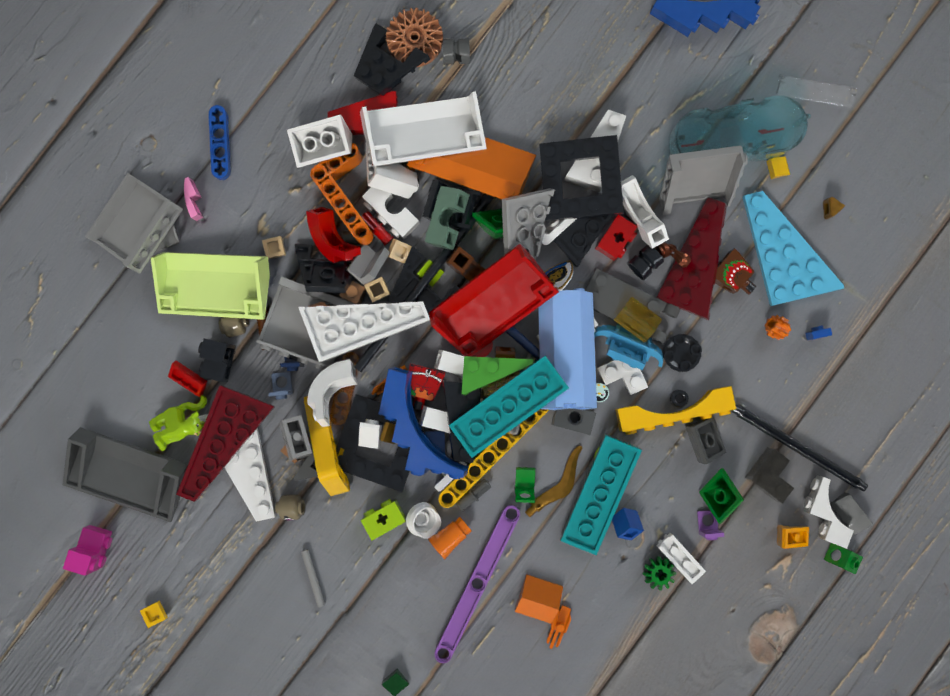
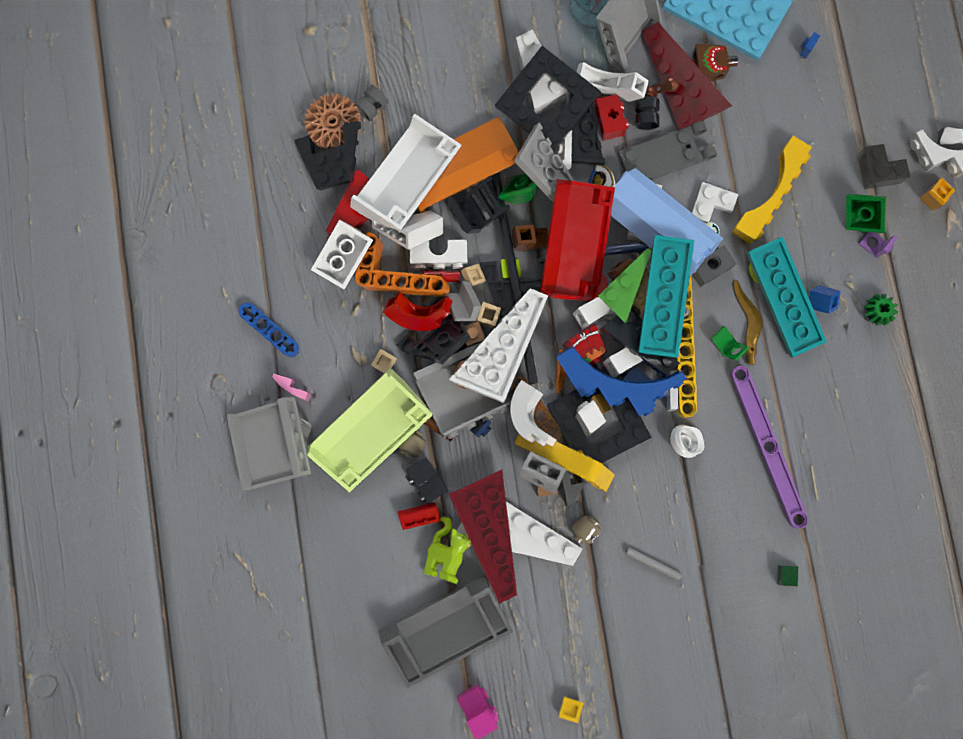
camera: 45 degrees left, 5 degrees down
sand blue bracket [269,372,293,400] -> none
lime brick [360,499,406,541] -> none
sand green arch [424,186,470,250] -> none
orange plant [428,517,472,560] -> none
dark grey axle [456,479,491,511] -> none
orange slope [515,574,563,624] -> none
orange piece [547,605,571,649] -> none
dark azure plate [594,324,664,370] -> none
clear yellow panel [614,297,662,343] -> none
white hinge [656,533,706,584] -> none
black dish [663,334,702,372] -> none
black axle [670,390,689,407] -> none
dark grey slope [685,417,727,464] -> none
black piece [731,404,868,492] -> none
orange gear [765,315,791,340] -> none

